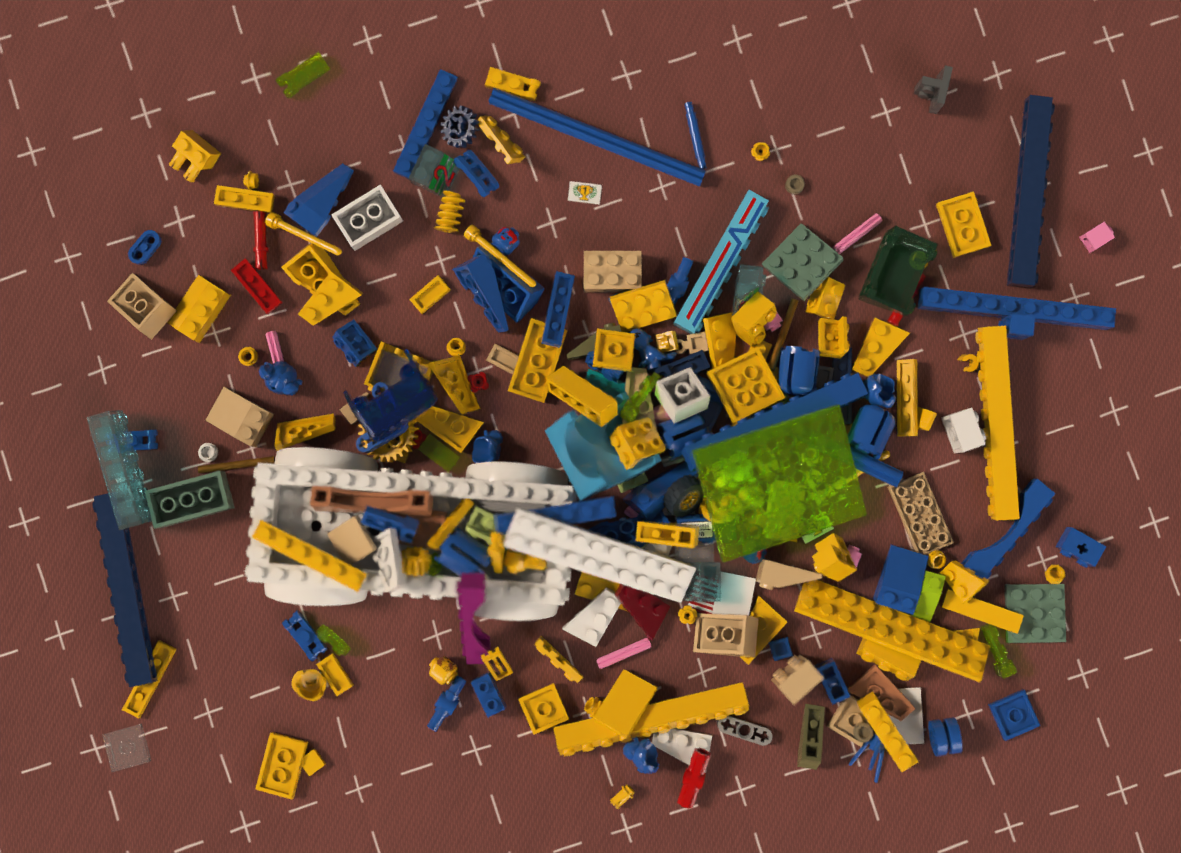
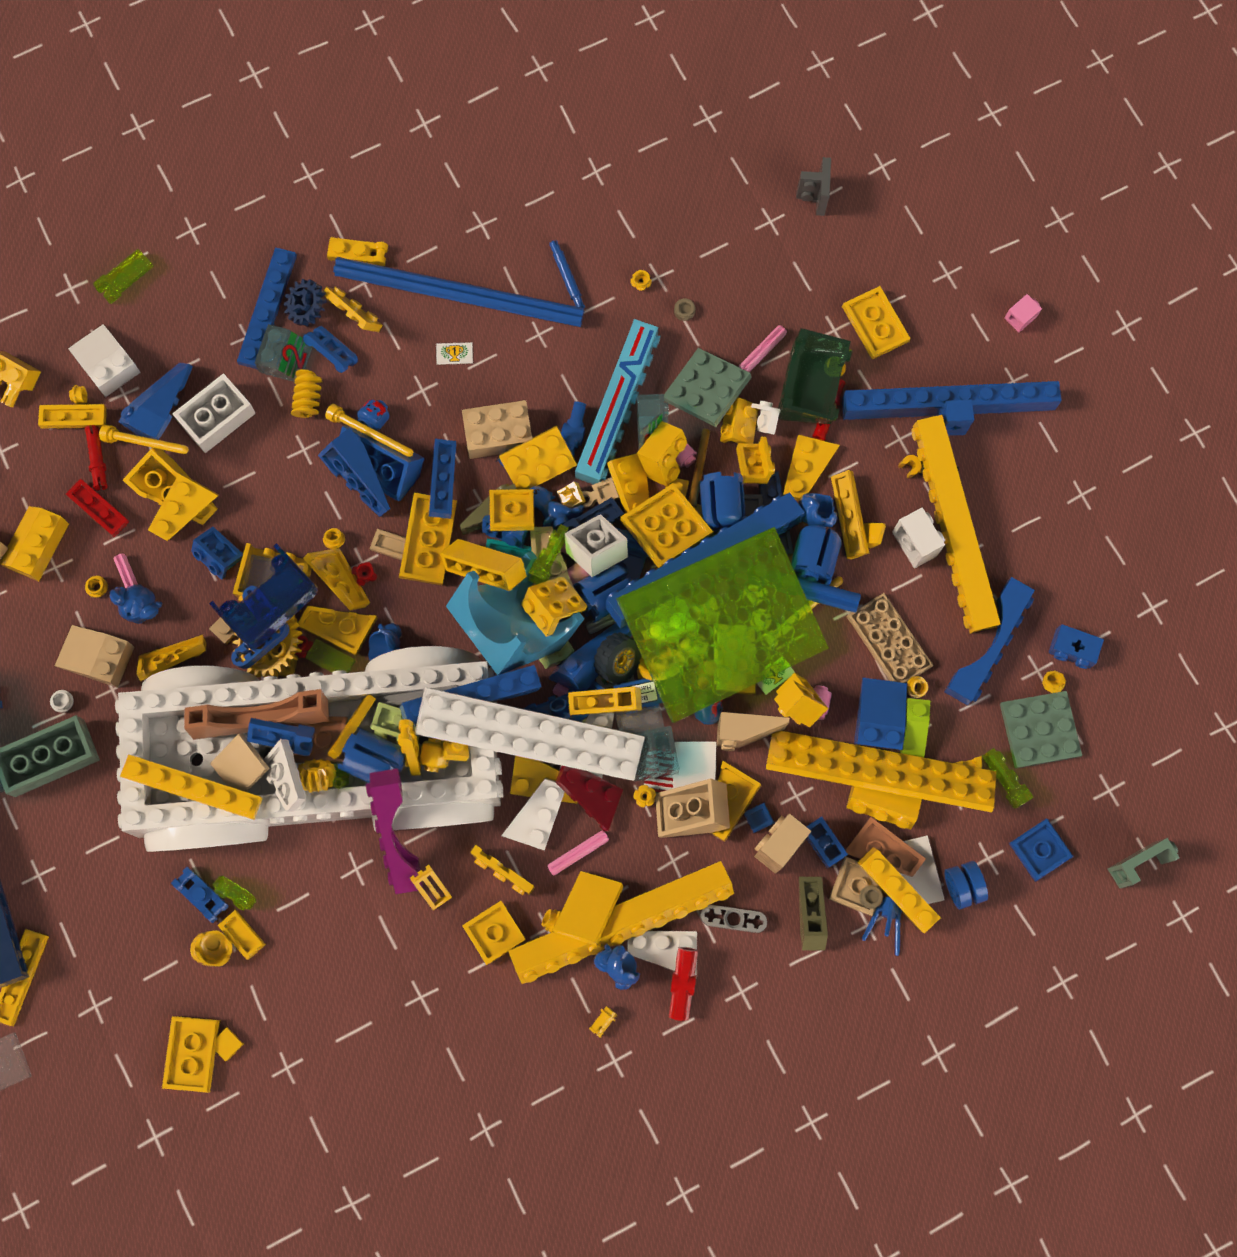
camera: 15 degrees left, 10 degrees down
pearl gold bar [198,456,275,473] -> none
yellow tile [409,275,451,314] -> none
blue pin [427,675,467,732] -> none
yellow head [429,656,458,685] -> none
blue brick [471,671,506,718] -> none
yellow wing [940,560,989,604] -> none
yellow tile [942,589,1024,634] -> none
dark blue brick [1007,95,1055,288] -> none
none -> white slope [68,324,141,397]
none -> white bracket [751,400,780,435]
none -> sand green panel [1107,838,1180,889]

